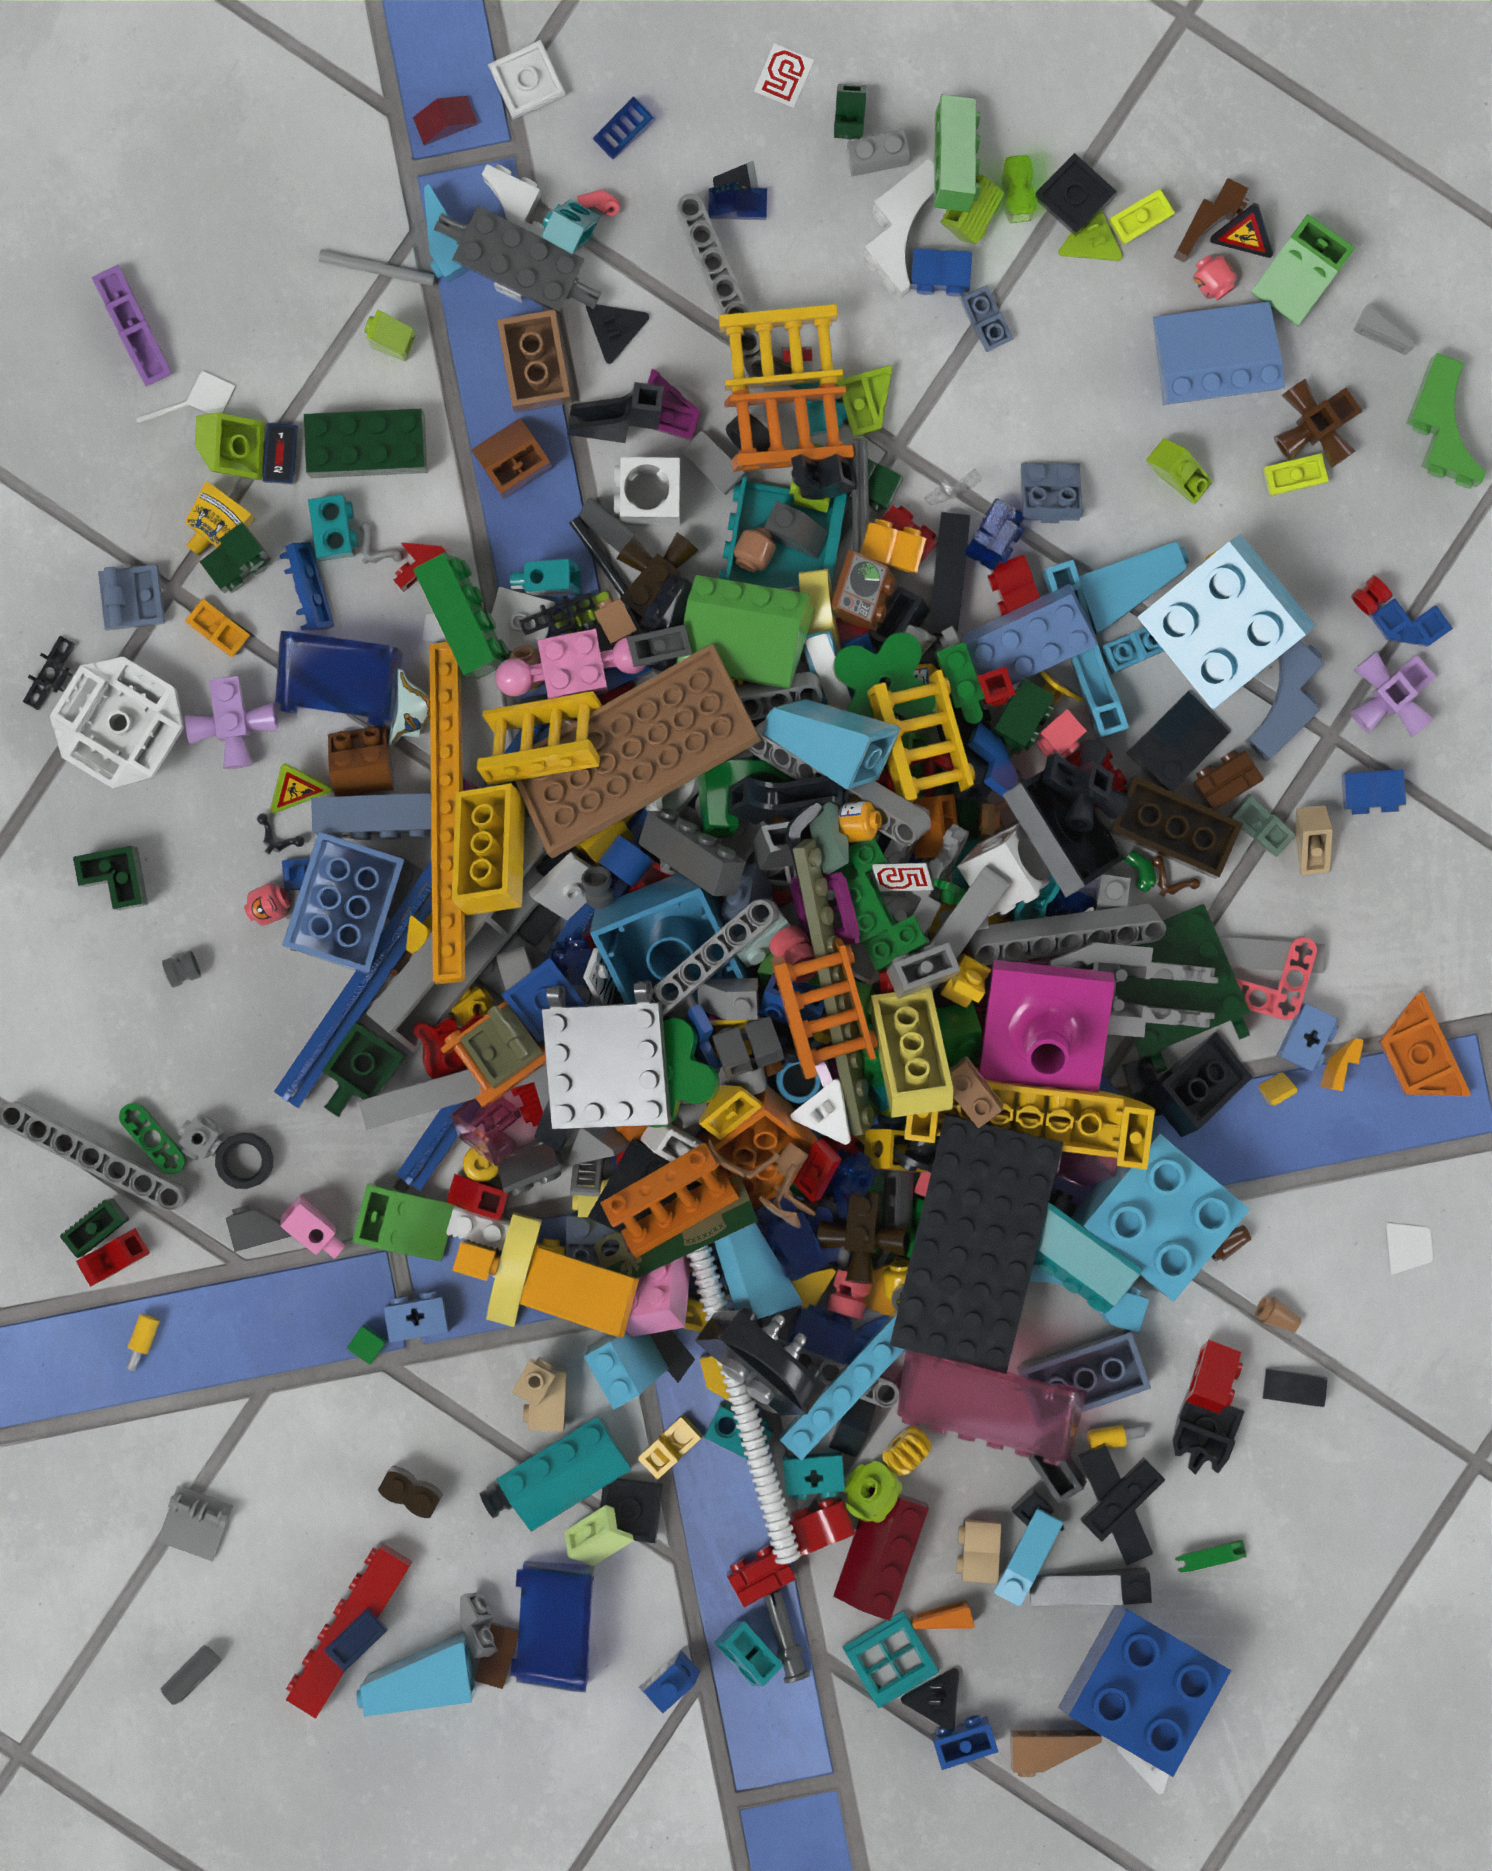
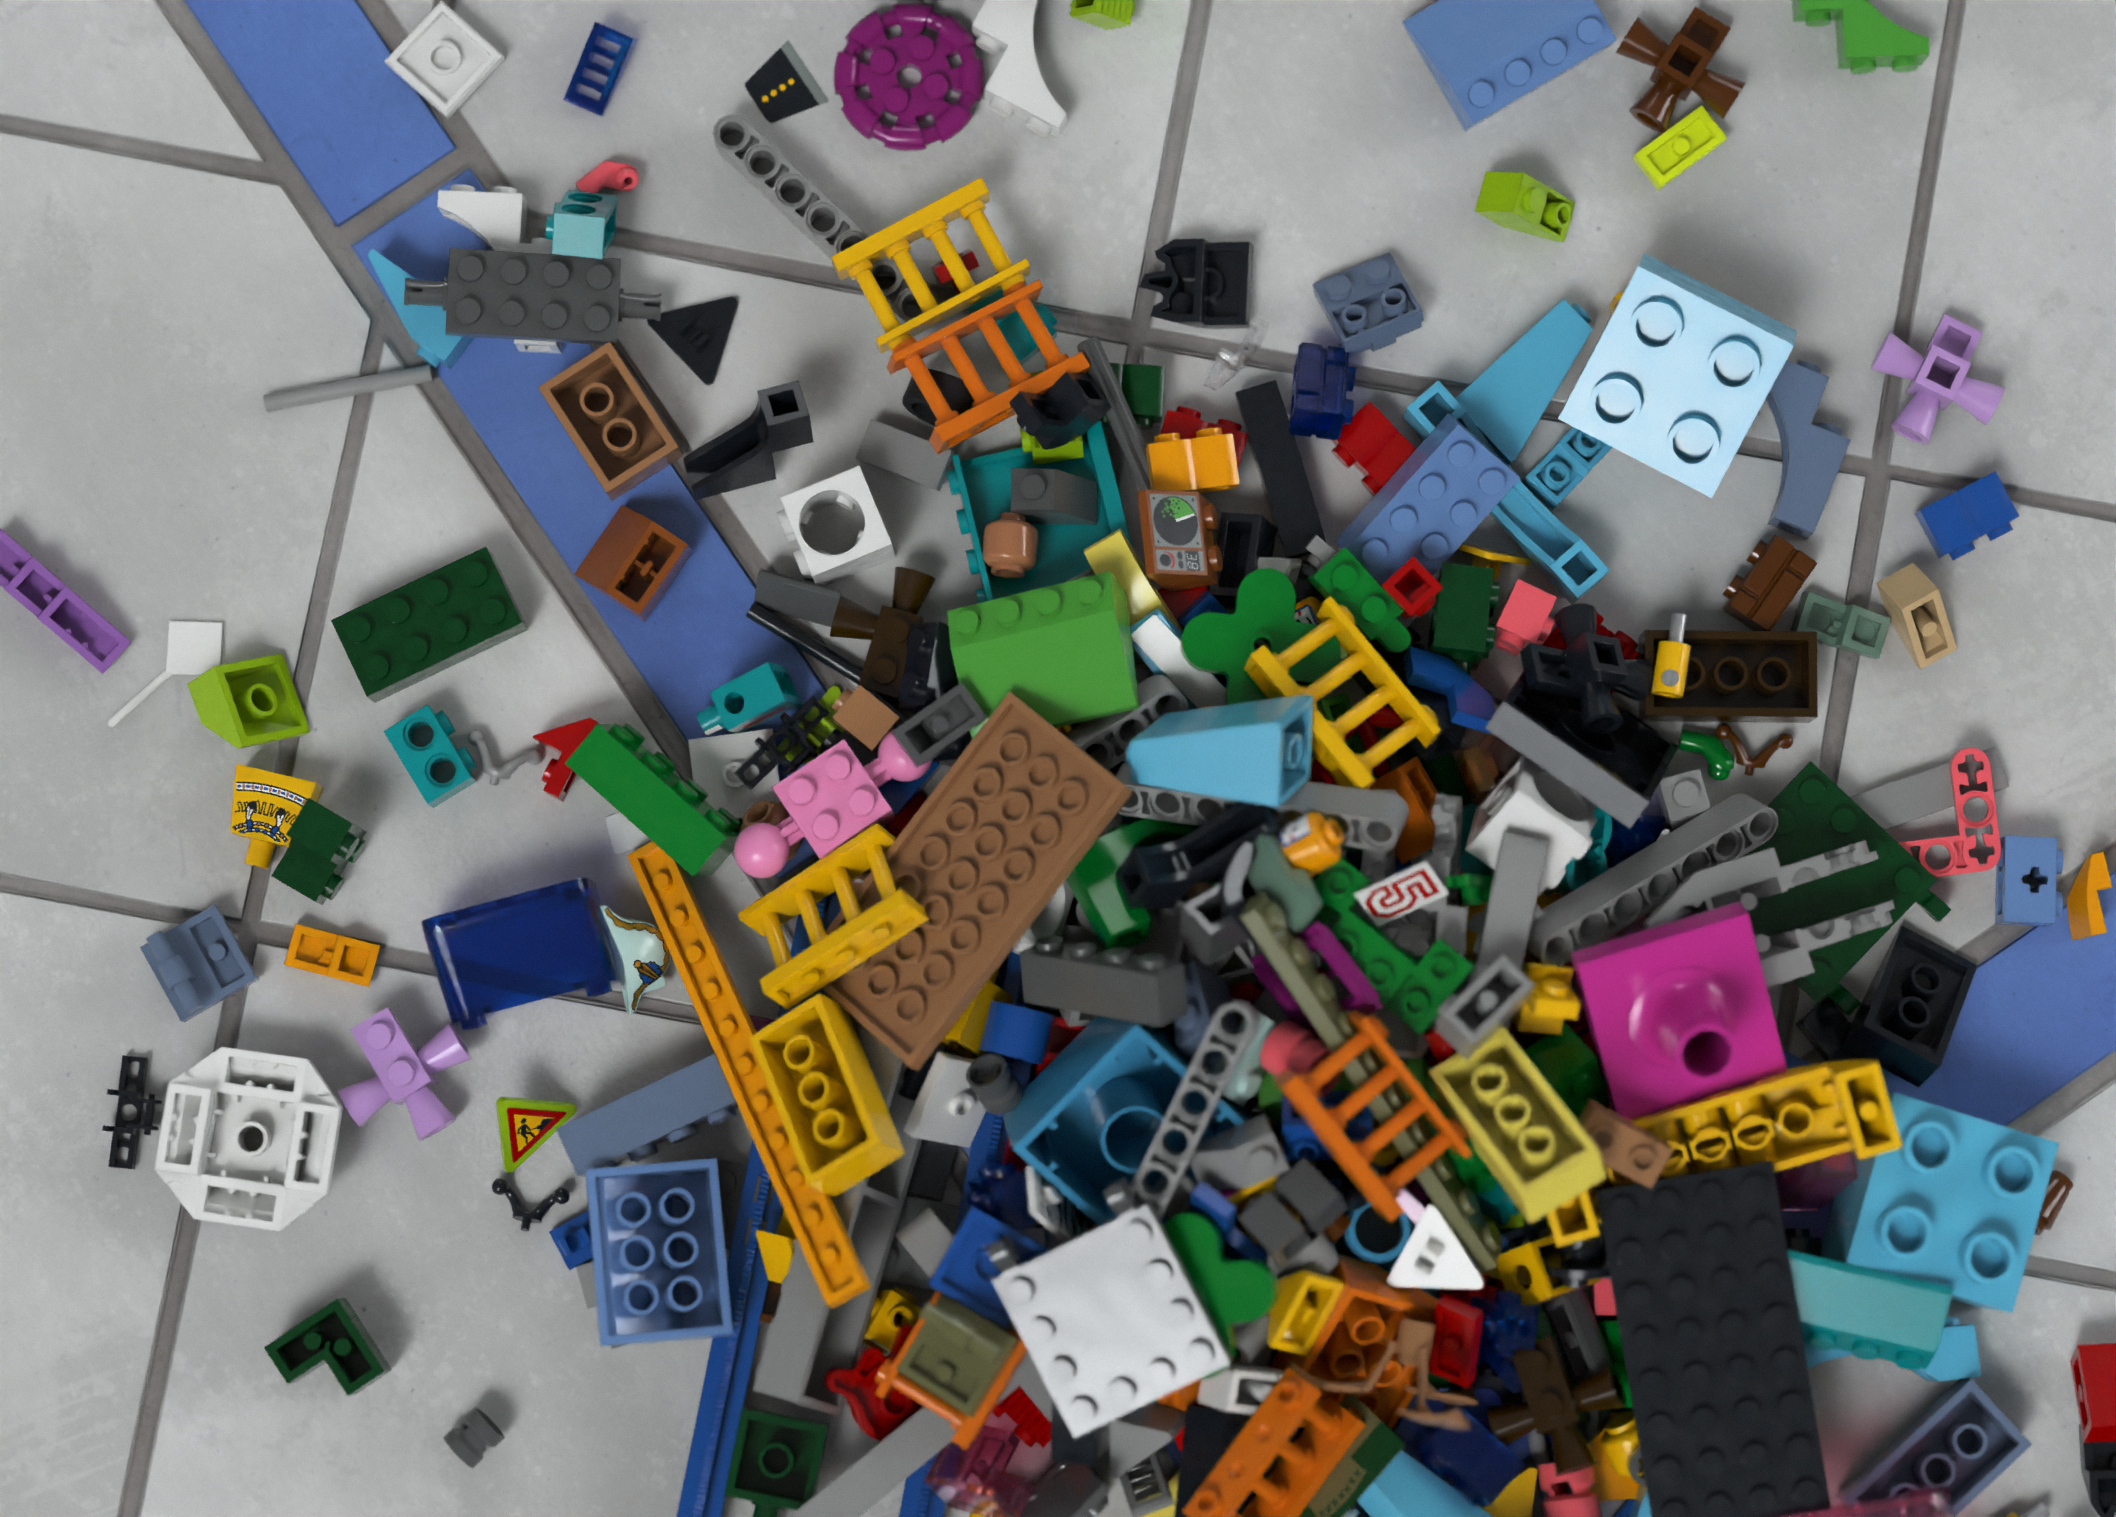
camera: 20 degrees left, 5 degrees down
coral head [244,883,291,926] -> none
tile [263,423,298,485] -> none
blue plate [280,542,335,631] -> none
dark orange slope [328,725,394,797] -> none
lime slope [364,310,416,361] -> none
dark red slope [413,96,478,146] -> none
magenta wing [647,369,700,441] -> none
clear blue slope [708,182,767,220] -> none
lime wing [838,365,892,438] -> none
blue brick [911,249,972,297] -> none
sand blue slope [959,285,1013,352] -> none
black slope [1126,691,1230,792] -> none
yellow slope [1258,1072,1298,1106] -> none
red wheel [1351,575,1393,617] -> none
blue tile [1369,598,1453,647] -> none
none -> magenta plate [834,3,985,151]
none -> black plate [1139,239,1253,329]
none -> yellow piece [1651,613,1691,698]

